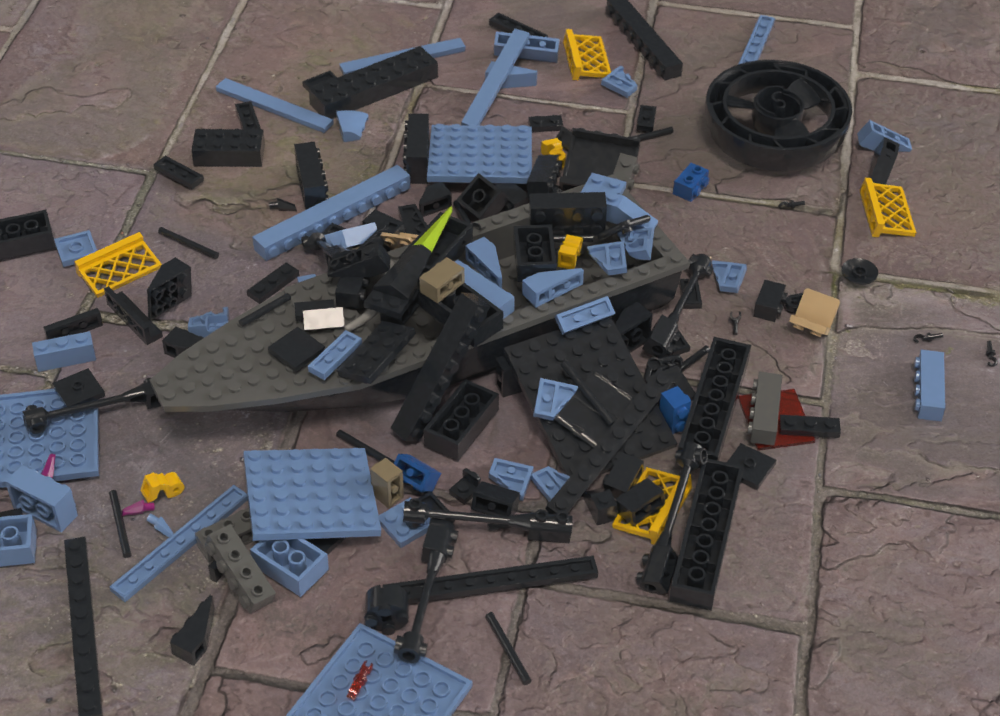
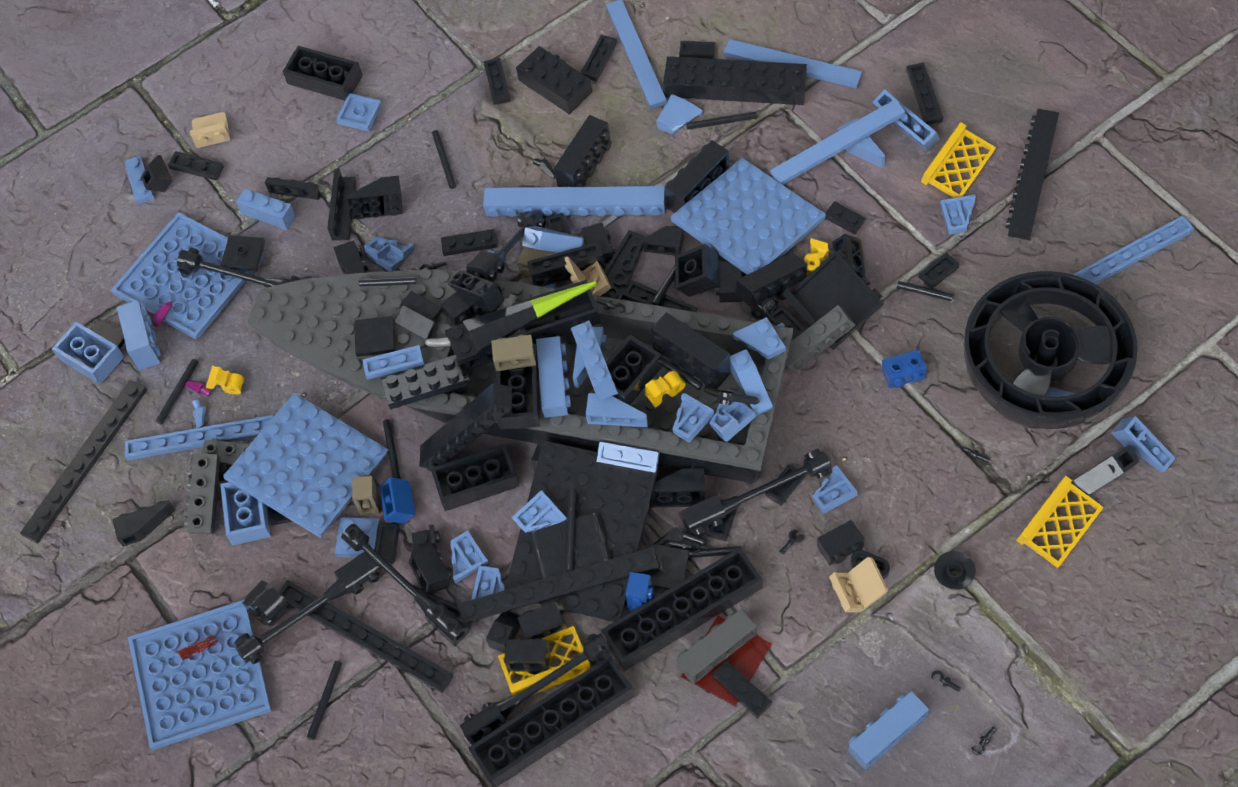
camera: 50 degrees right, 15 degrees up
yellow fence [75,232,162,298] -> none
black plate [726,443,777,490] -> none
none -> medium blue brick [571,321,618,401]
none -> black bar [686,112,757,130]

